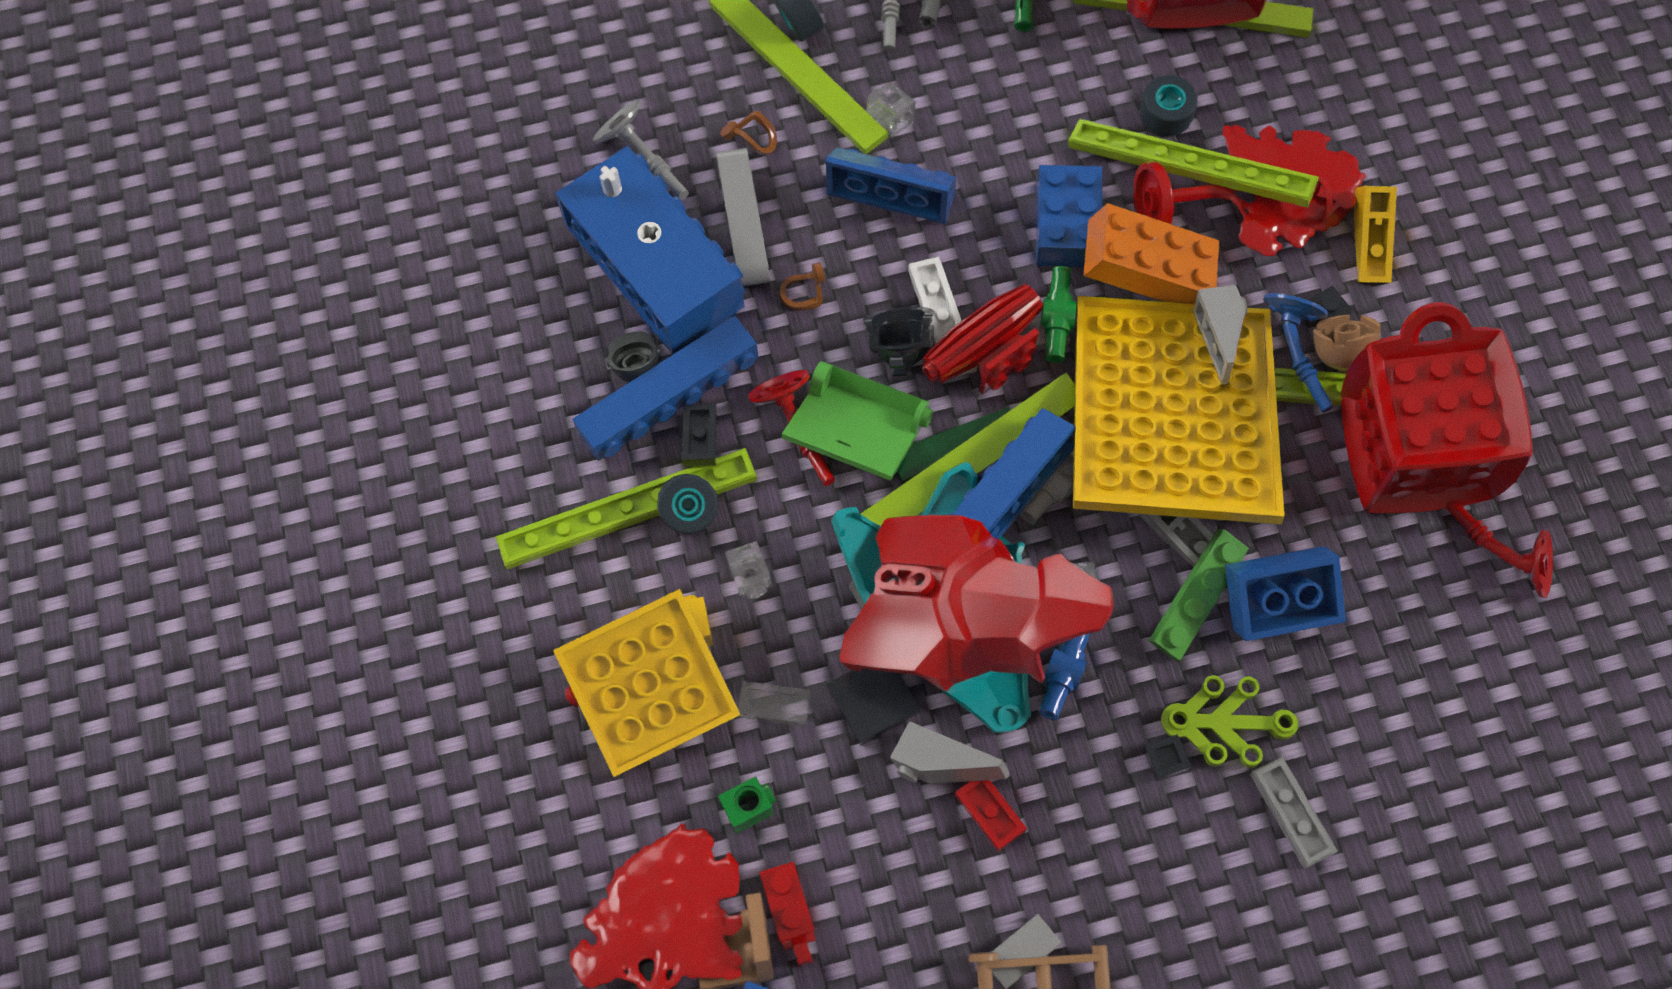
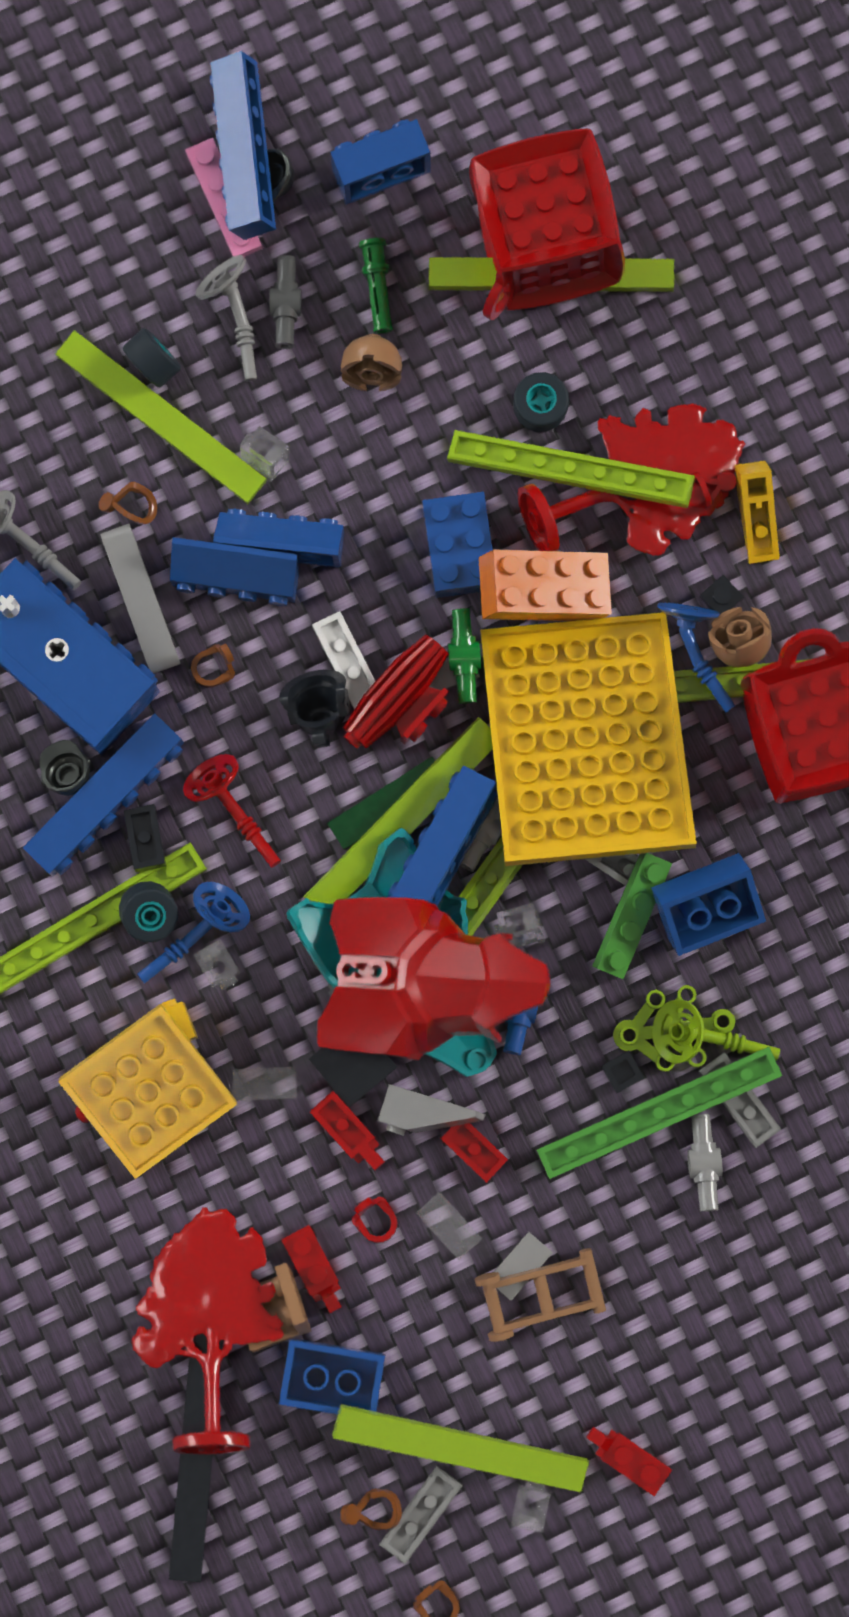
camera: 10 degrees left, 15 degrees up
green brick [718,776,776,834] -> none
bright green door [782,361,933,481] -> none
light grey slope [1193,285,1247,384] -> none
none -> blue dish [137,882,250,984]
none -> blue slope [170,537,300,606]
none -> red hinge [310,1091,385,1170]
none -> medium nougat cylinder [340,334,402,391]
none -> red piece [352,1197,398,1243]
none -> clear tile [416,1191,482,1260]
none -> lime plate [459,836,522,936]
none -> bright green plate [537,1047,782,1179]
none -> lime dish [652,999,780,1063]
none -> light grey pin [687,1114,722,1212]

